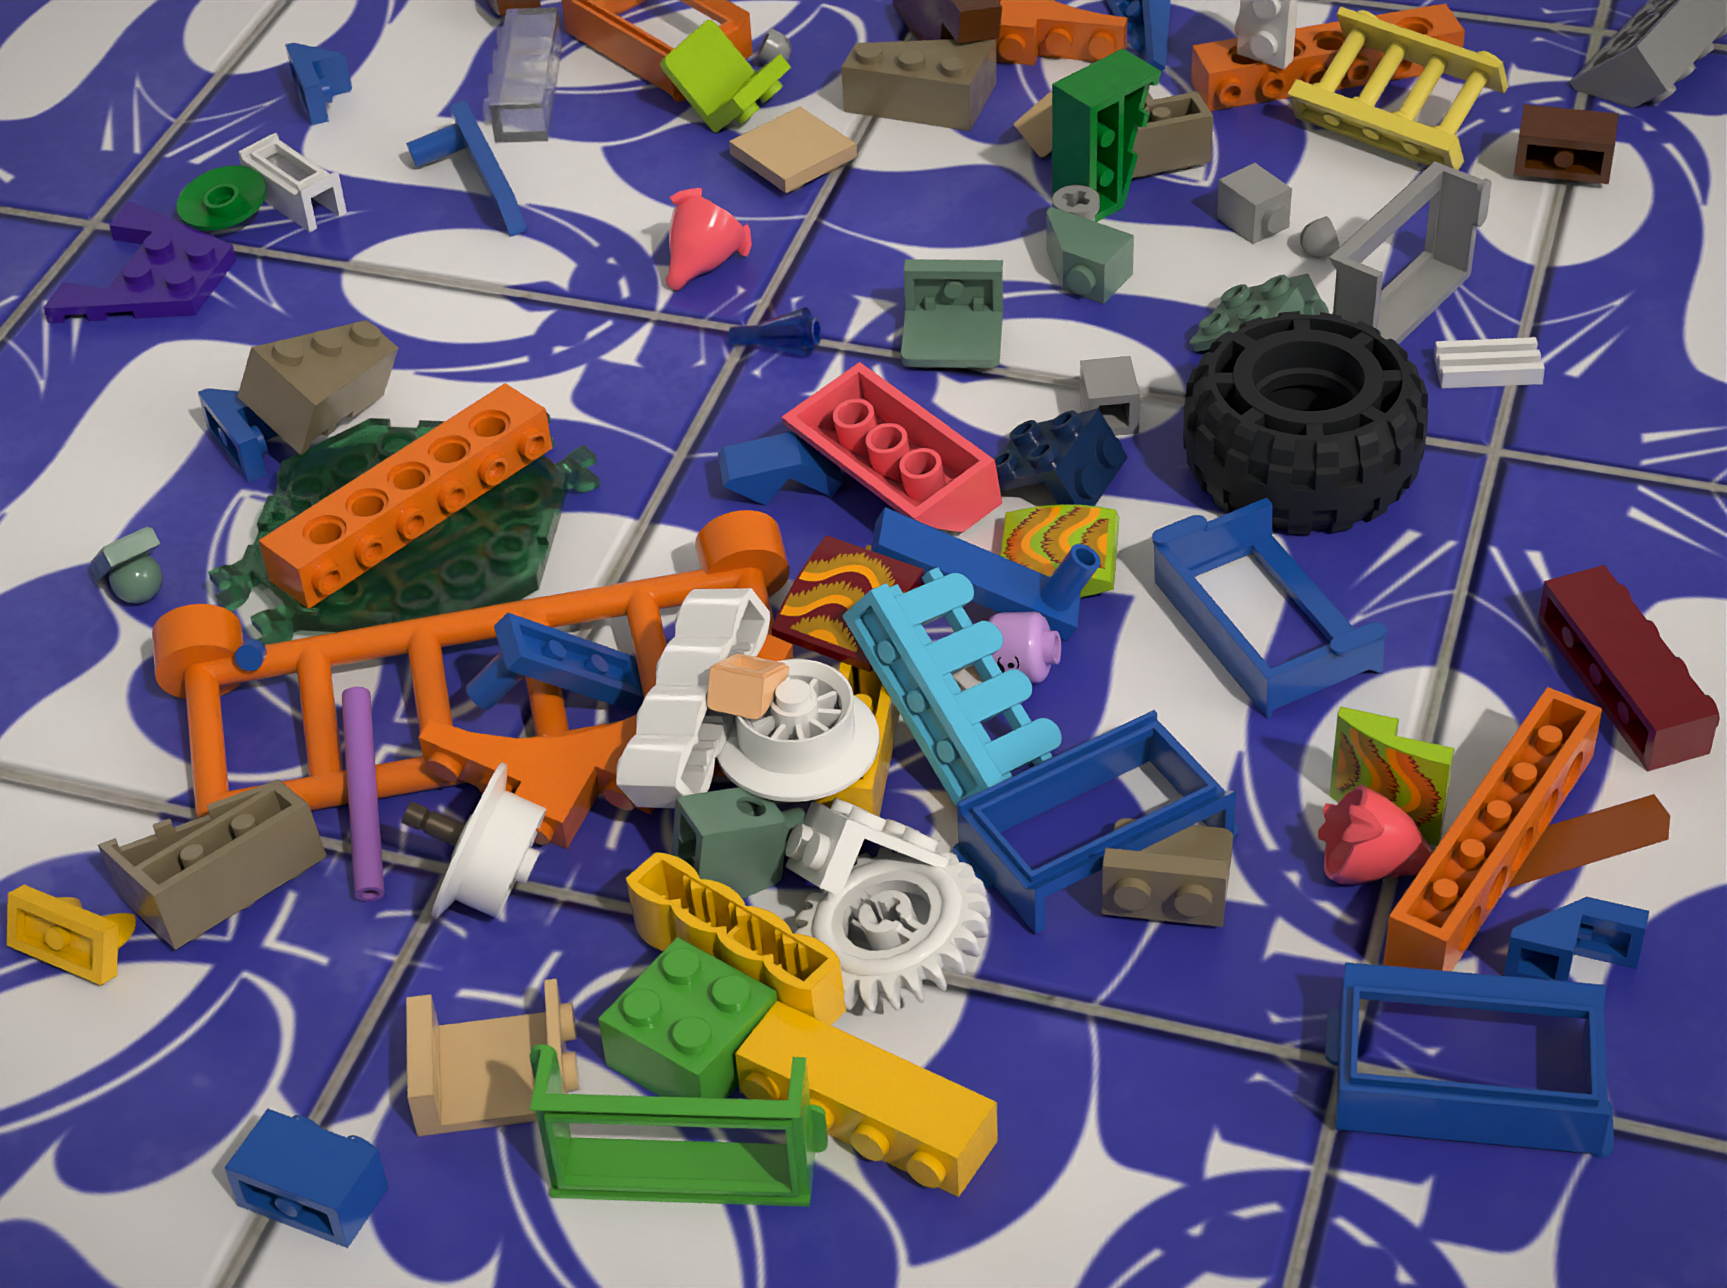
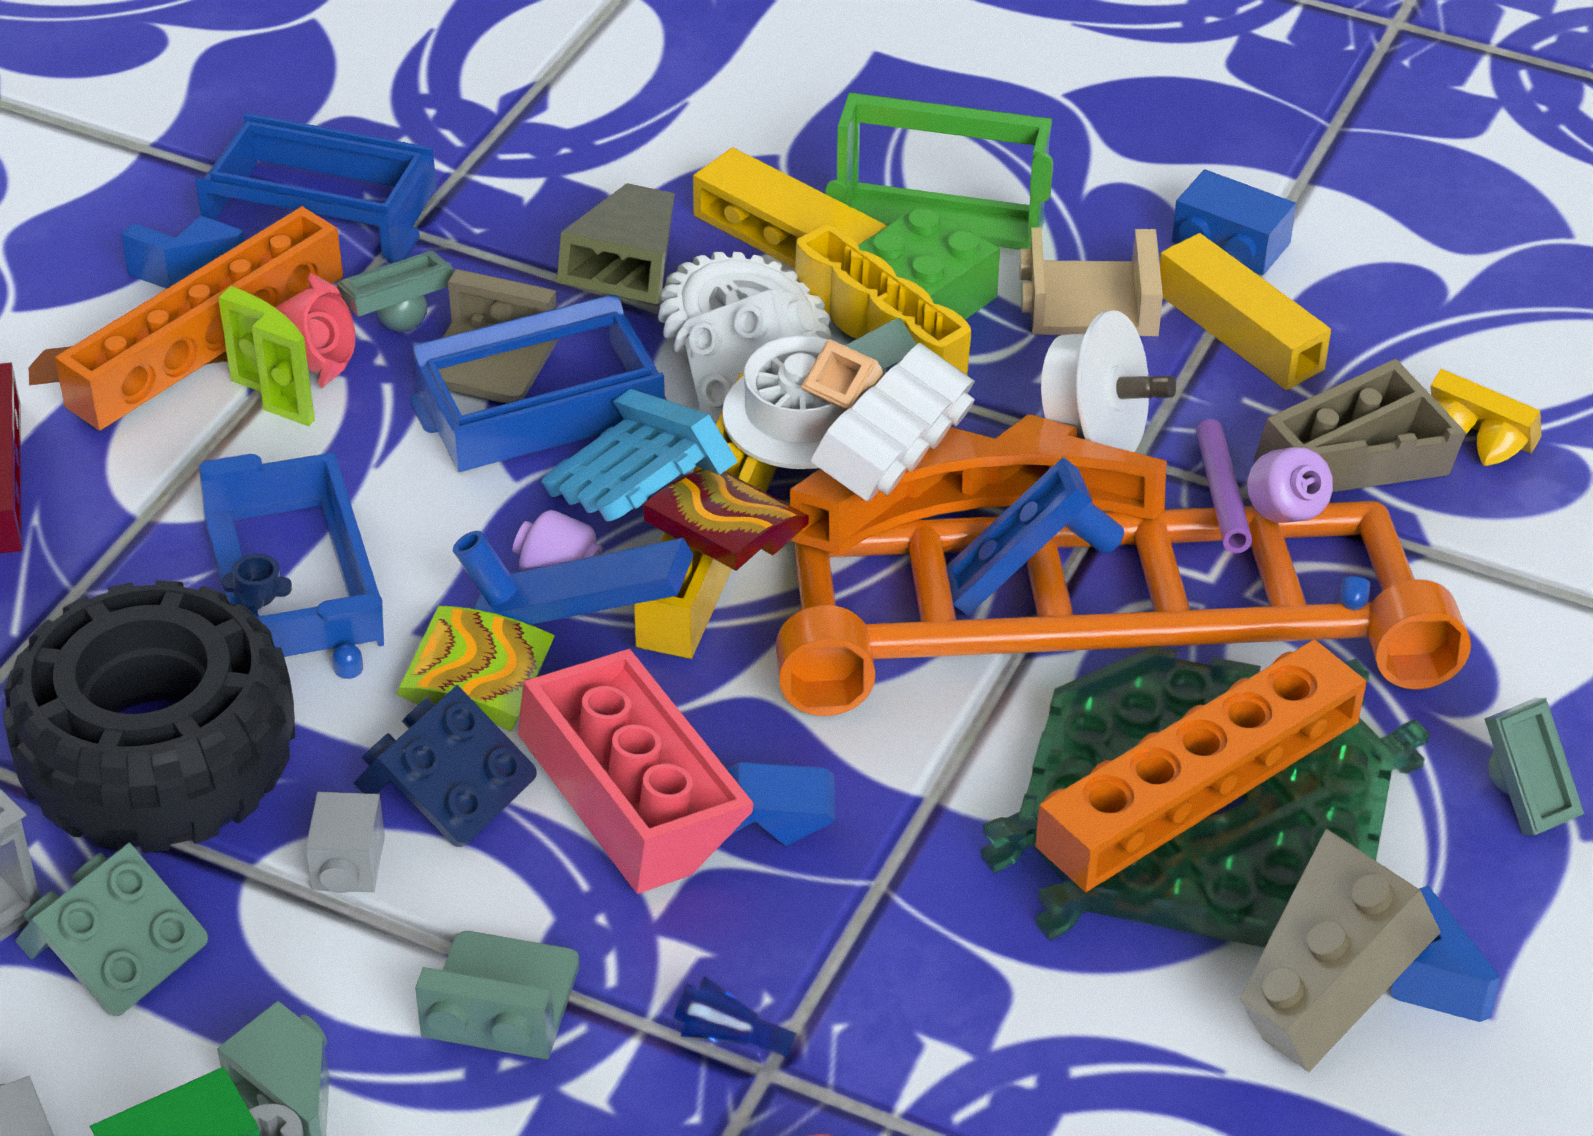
camera: 175 degrees left, 0 degrees up
none -> dark blue plate [222,554,292,610]
none -> sand green tile [336,250,454,332]
none -> olive slope [556,183,675,304]
none -> yellow brick [1160,233,1331,391]
none -> lavender head [1247,447,1333,523]

